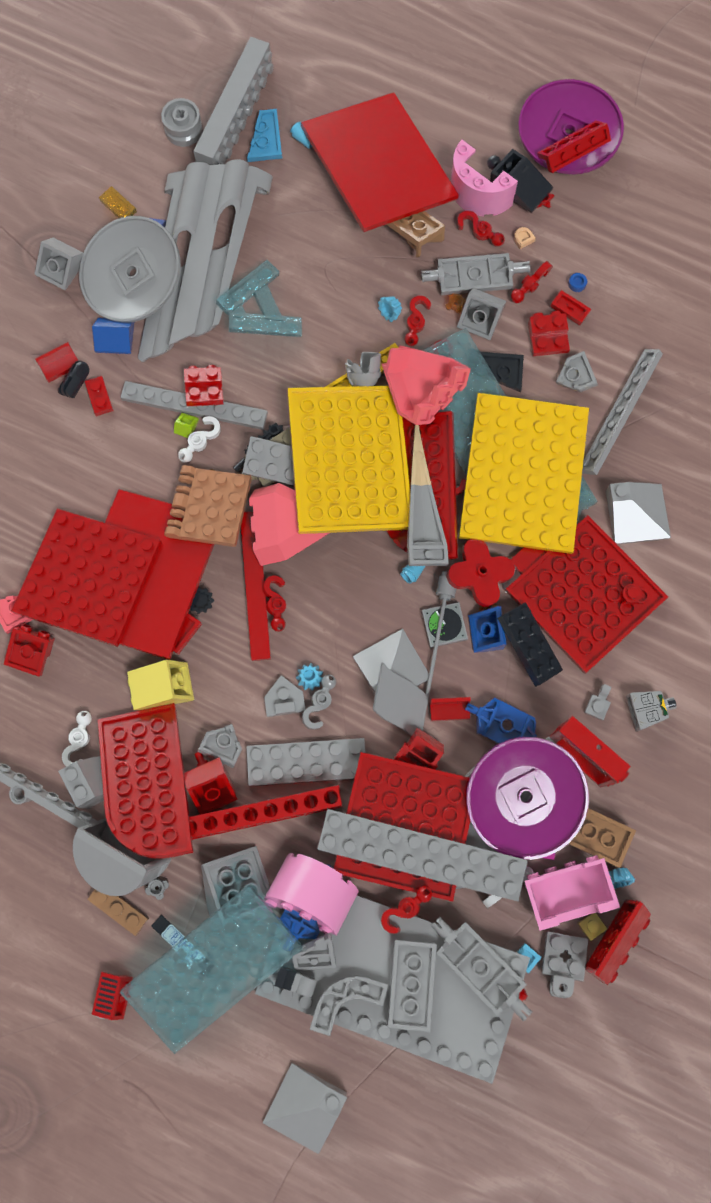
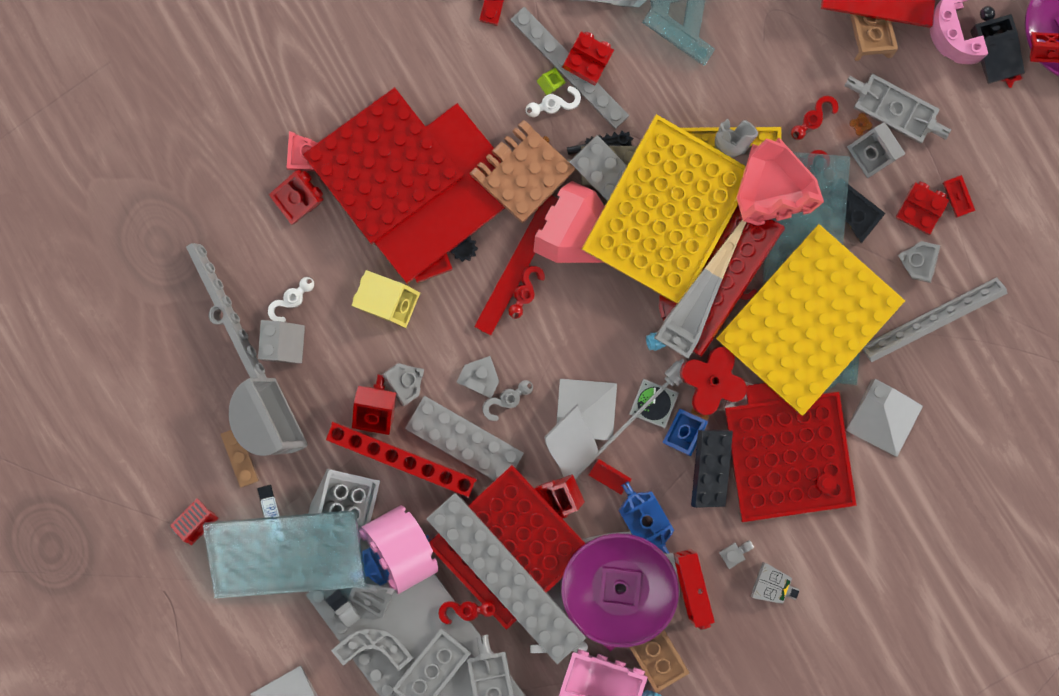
camera: 30 degrees right, 10 degrees up
red plate [98,703,194,859] -> none
light grey plate [145,878,169,900] -> none
medium azure piece [296,663,323,691] -> none
medium azure piece [378,296,402,322] -> none
red piece [457,211,505,247] -> none
red piece [511,261,553,303] -> none
light nougat tile [514,227,536,249] -> none
blue tile [568,273,587,292] -> none

